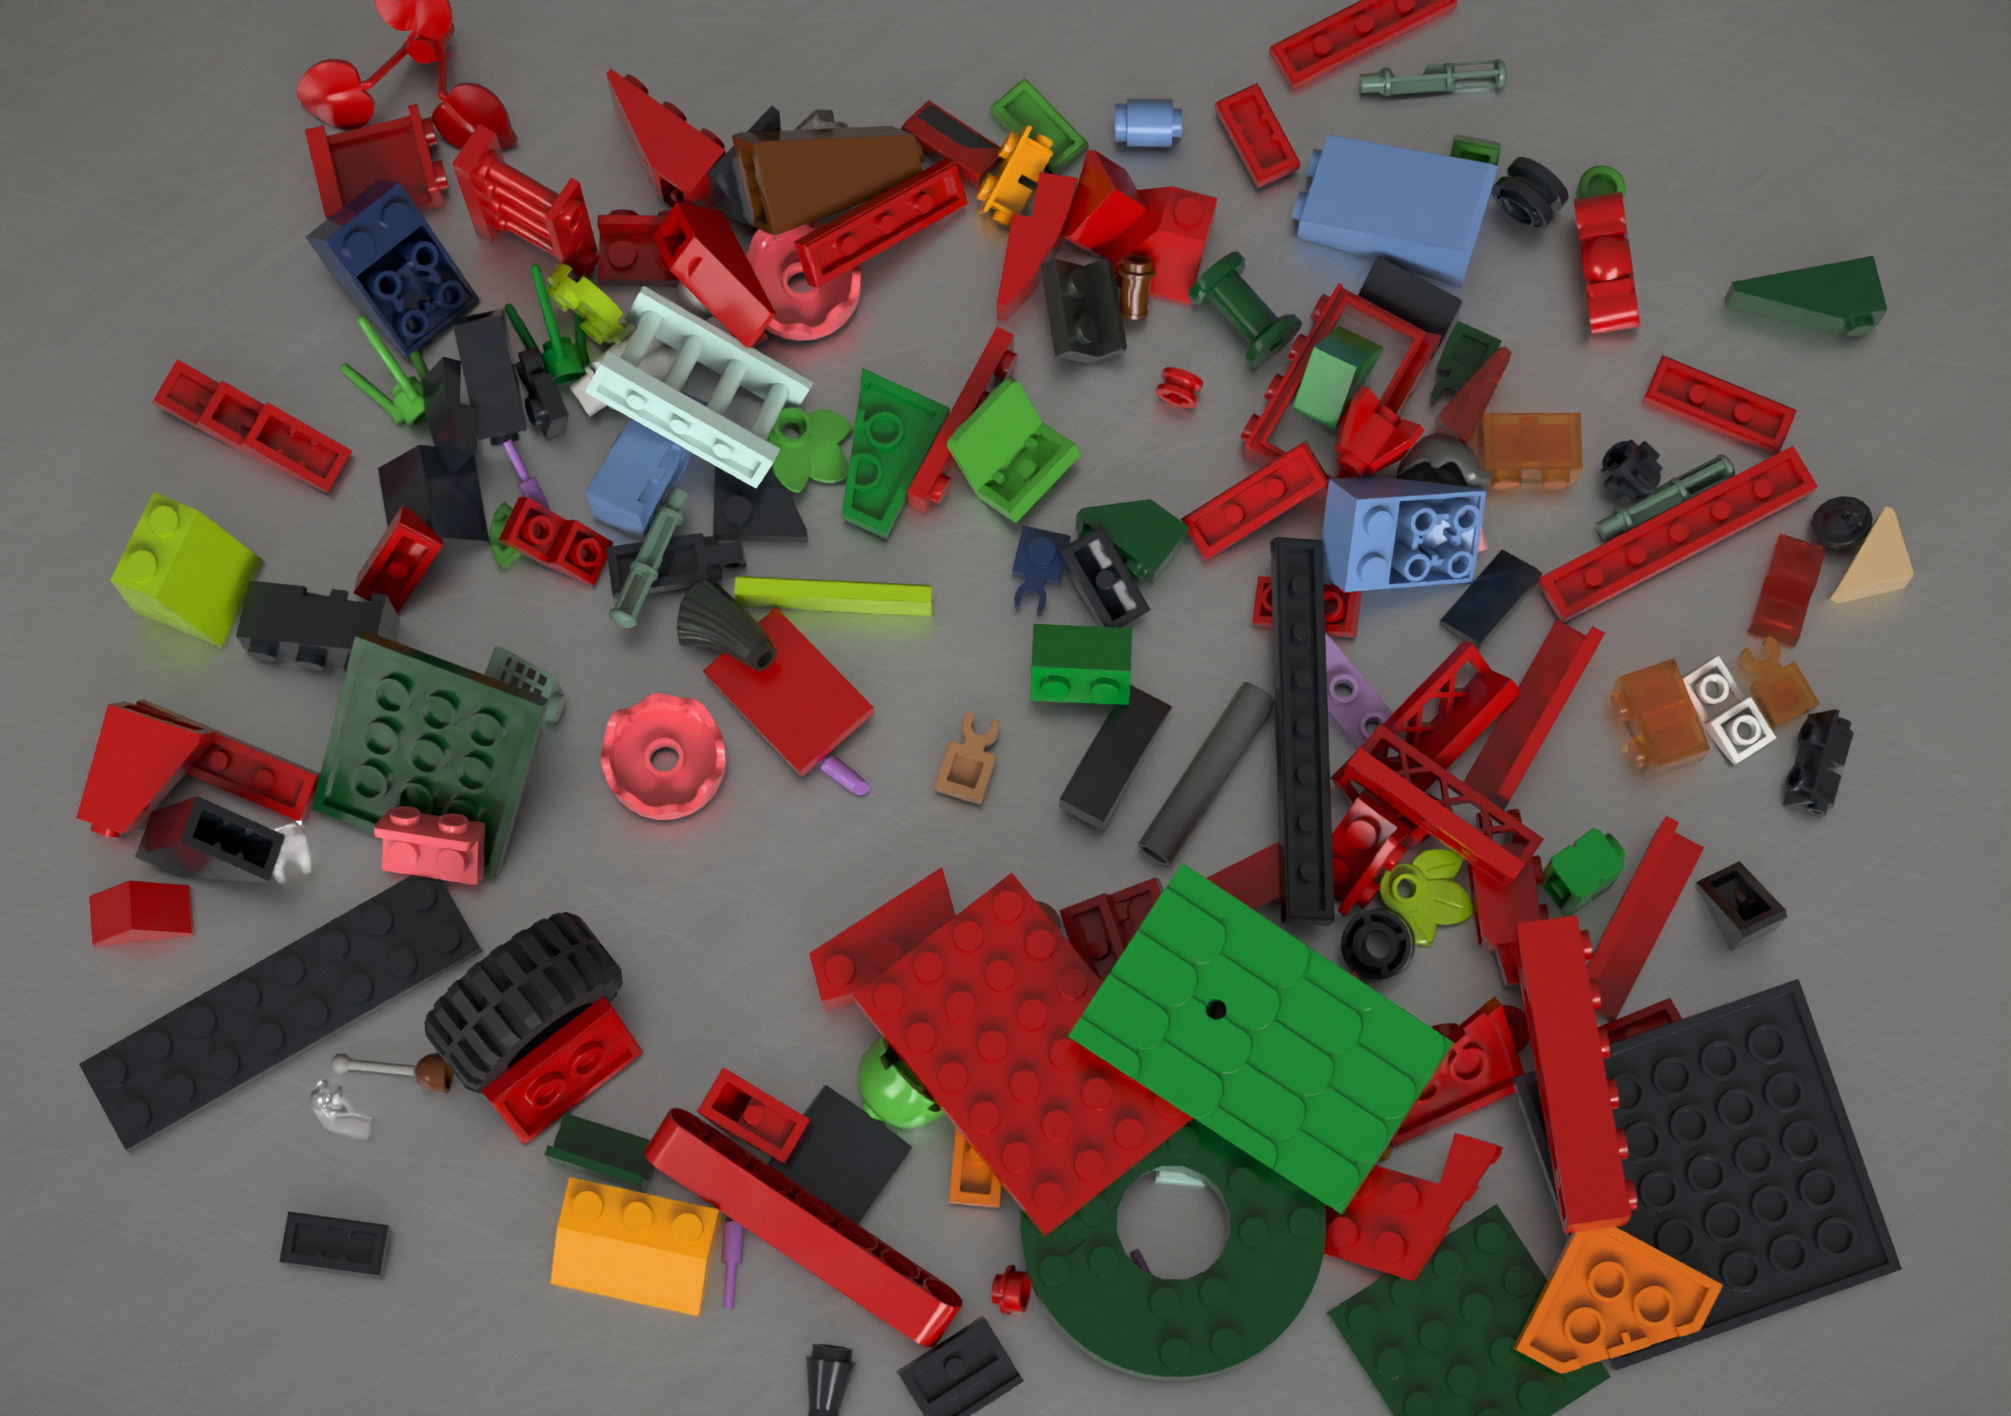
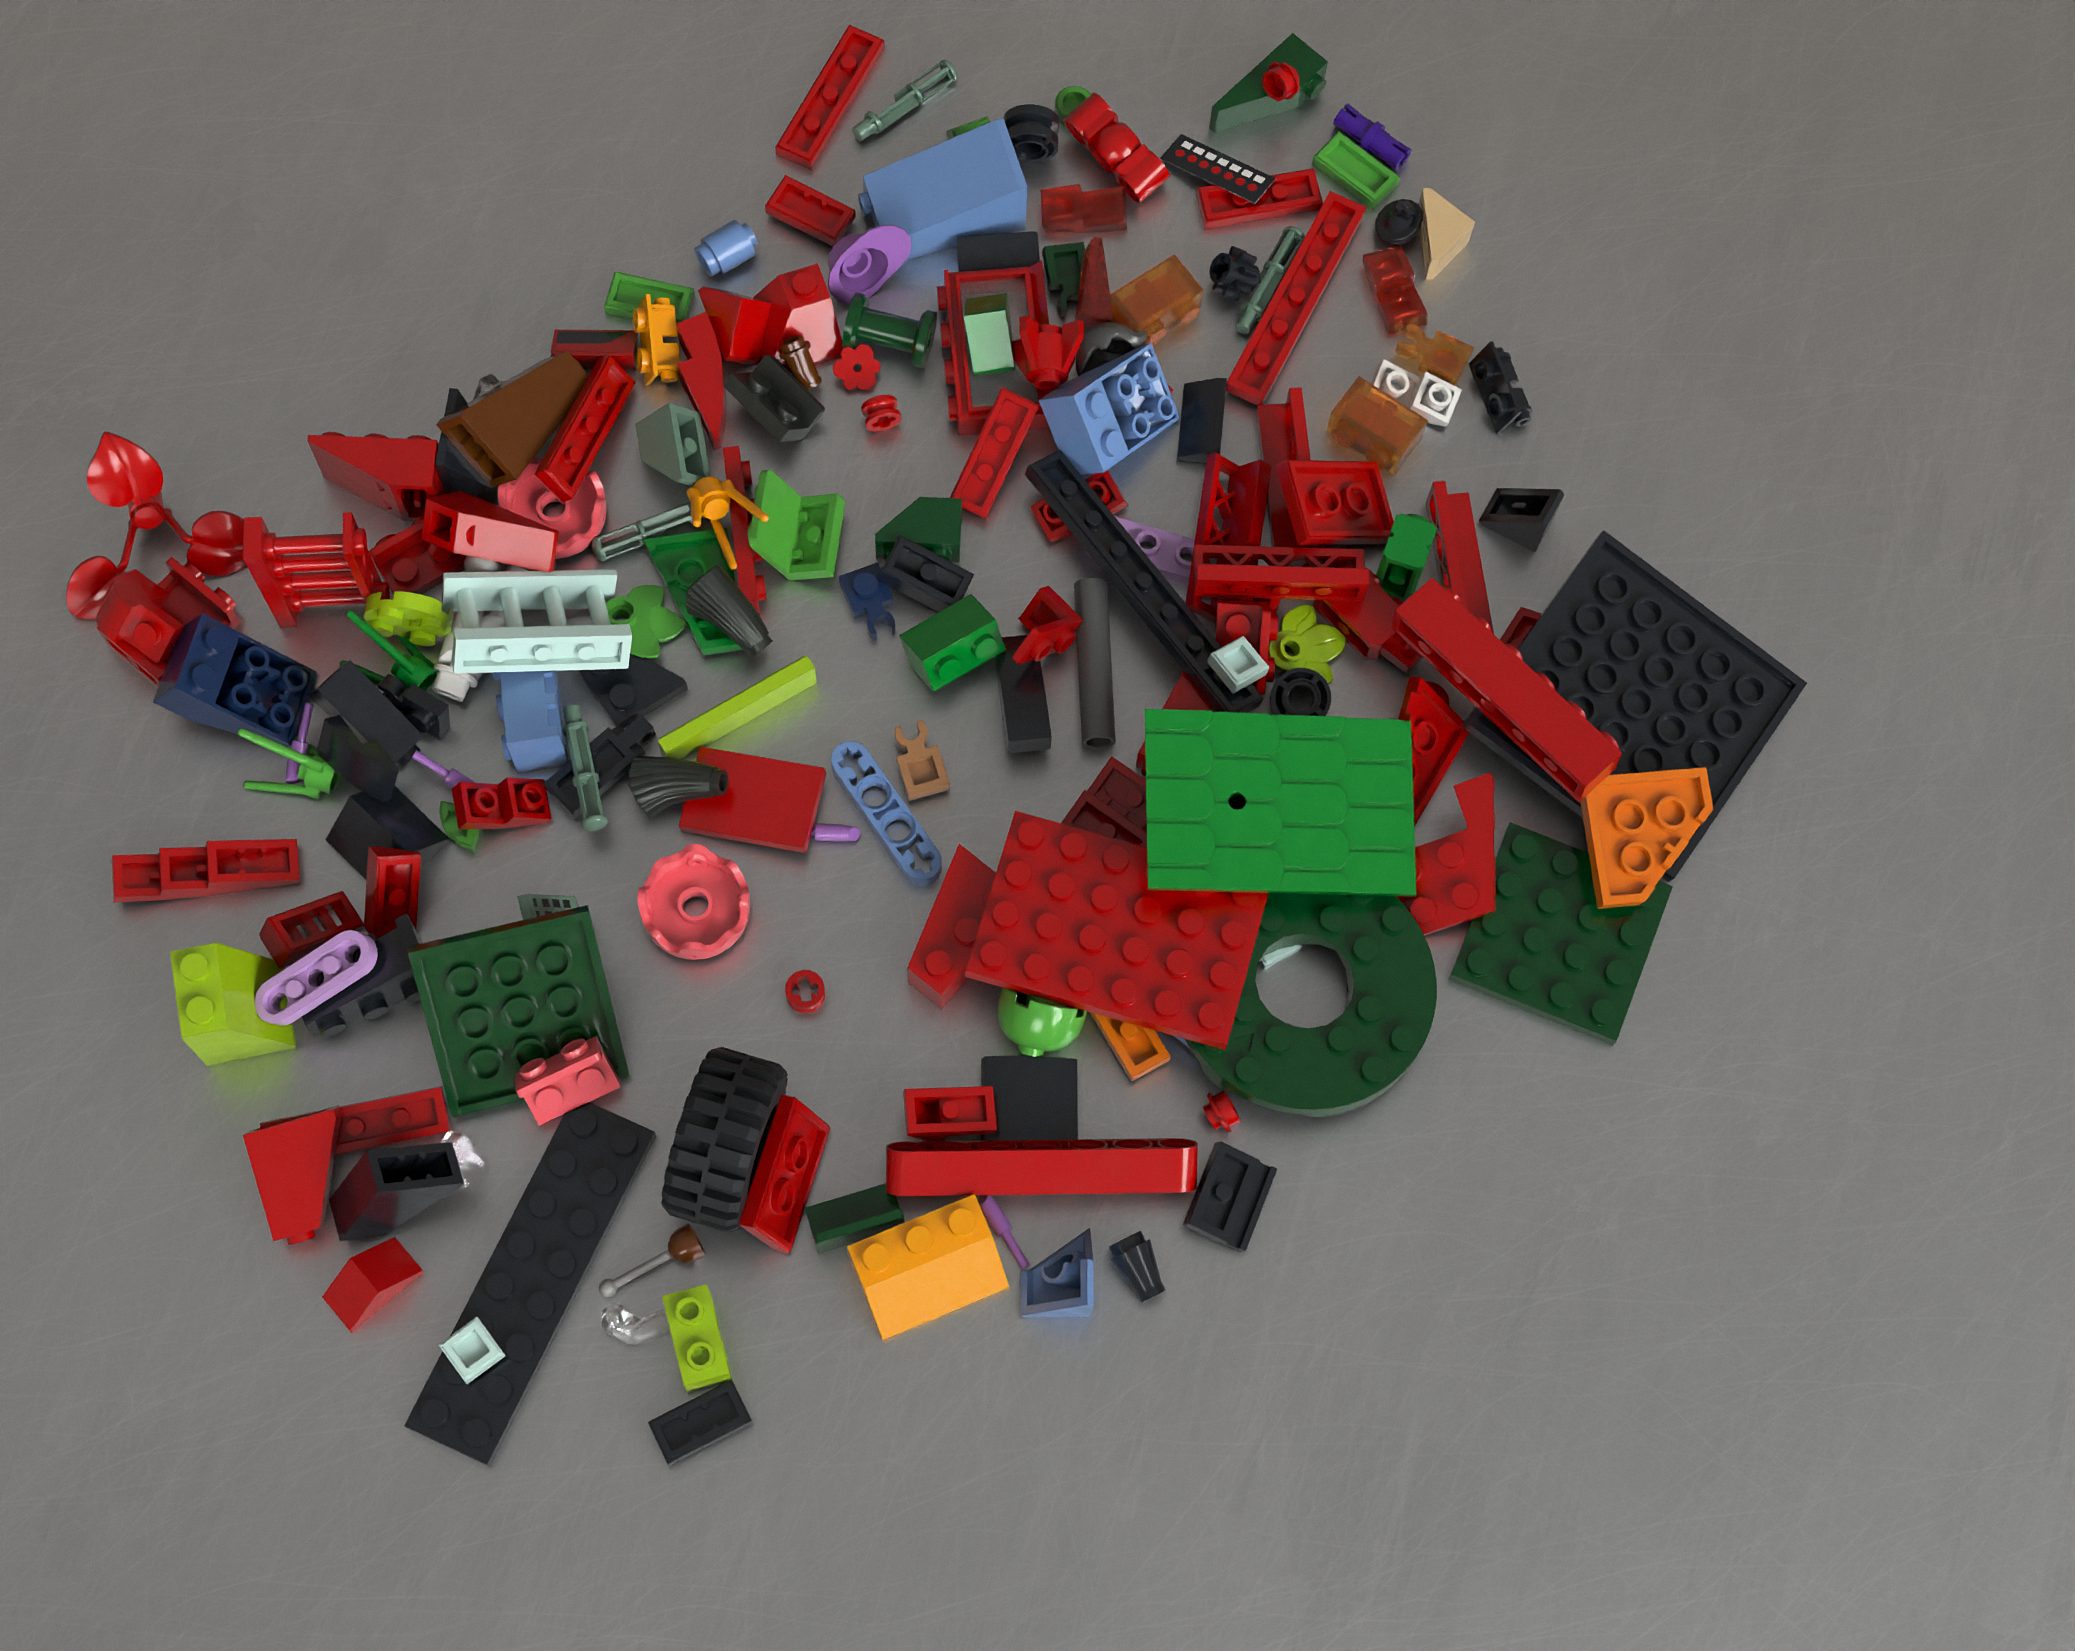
camera: 40 degrees left, 5 degrees down
none -> red brick [96,569,185,664]
none -> lavender plate [255,930,378,1026]
none -> red slope [259,891,365,969]
none -> medium lavender piece [286,703,314,784]
none -> light aqua tile [439,1317,506,1384]
none -> sand green piece [591,502,705,561]
none -> sand green slope [635,403,711,486]
none -> lime brick [662,1284,733,1394]
none -> light orange plant [686,476,769,570]
none -> pearl dark grey piece [686,564,773,657]
none -> red bush [785,970,825,1014]
none -> medium lavender piece [828,225,912,305]
none -> medium blue beam [831,741,942,886]
none -> red plant [832,344,881,390]
none -> red bracket [1012,586,1083,665]
none -> medium blue slope [1020,1228,1094,1317]
none -> clear red slope [1040,184,1127,233]
none -> black sticker [1160,134,1276,204]
none -> light aqua tile [1207,636,1270,693]
none -> red plate [1262,62,1300,101]
none -> red tile [1276,460,1394,545]
none -> bright green tile [1312,131,1400,211]
none -> dark purple pin [1333,103,1412,171]

